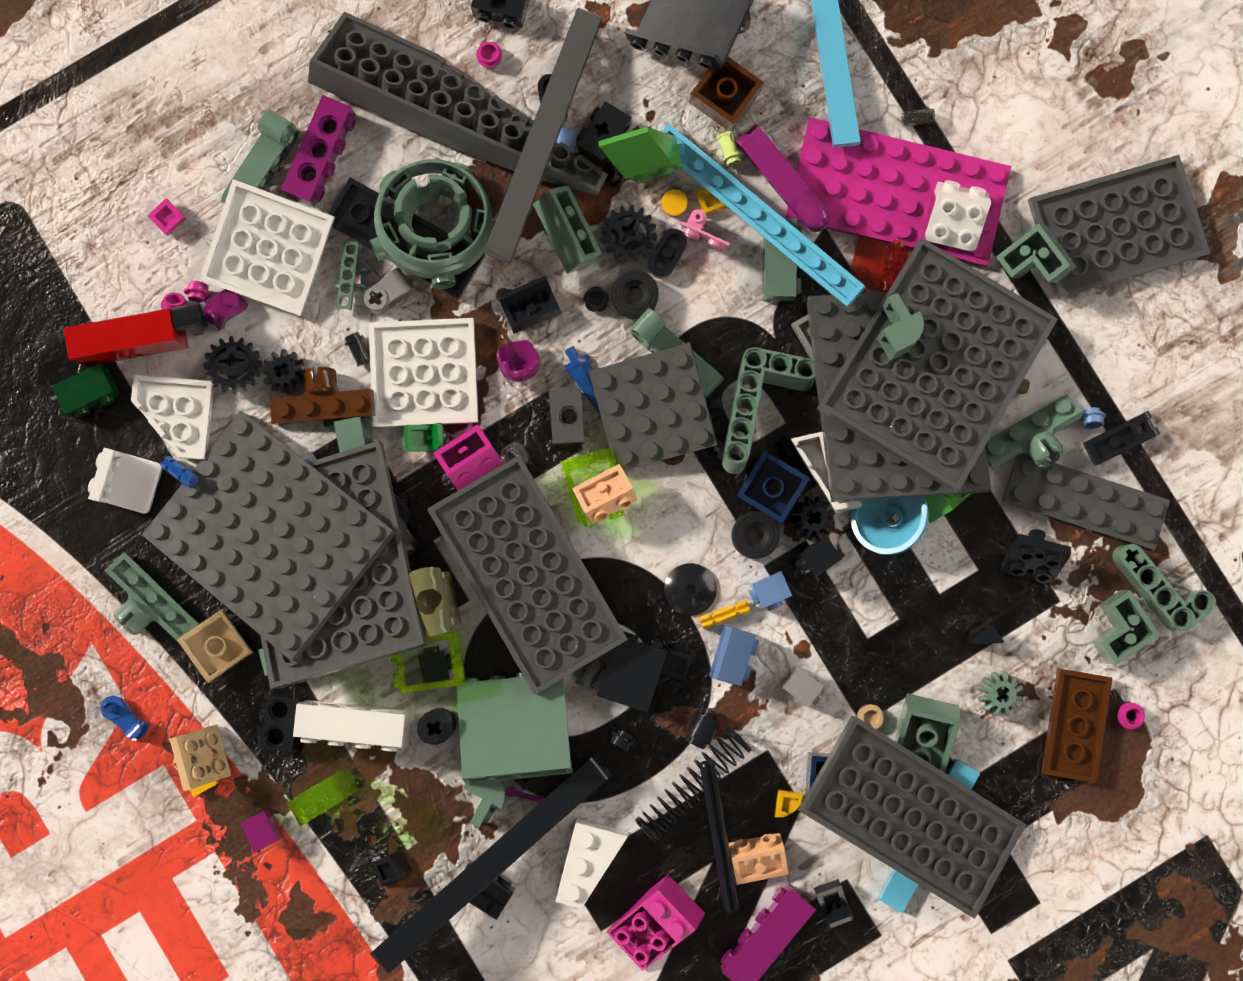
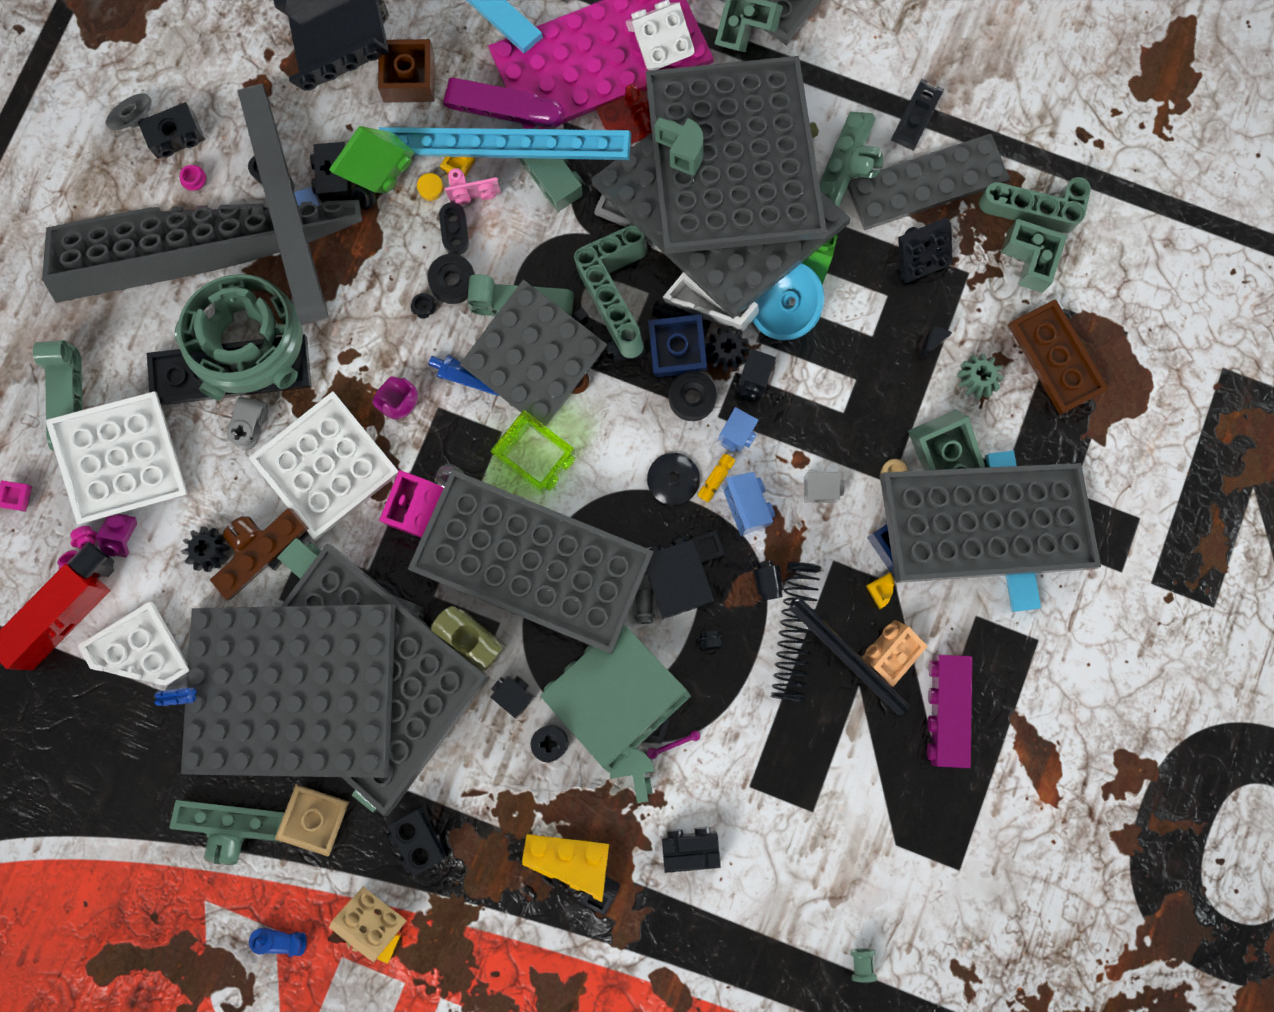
camera: 40 degrees left, 5 degrees down
dark green brick [51,363,121,419] -> none
white bracket [88,448,163,514] -> none
black gear [203,336,262,394] -> none
magenta panel [240,808,284,852] -> none
magenta brick [281,95,356,208] -> none
clear neon green window [287,767,359,826] -> none
white brick [293,700,412,751] -> none
sand green piece [335,241,371,311] -> none
black pin [344,332,370,367] -> none
black beam [370,754,613,975] -> none
clear neon green window [390,631,466,694] -> none
green bracket [404,423,446,452] -> none
black bracket [498,276,562,334] -> none
sand green brick [533,185,602,274] -> none
dark grey brick [549,389,589,446] -> none
white wedge [555,818,628,909] -> none
light nougat bracket [572,464,638,524] -> none
black gear [601,205,657,263] -> none
dark pink slope [606,874,705,971] -> none
yellowish green pin [717,131,743,167] -> none
black bracket [813,879,853,928] -> none
medium blue plate [1079,407,1106,429] -> none
dark pink plate [1117,702,1145,729] -> none
none -> yellow wing [522,834,609,902]

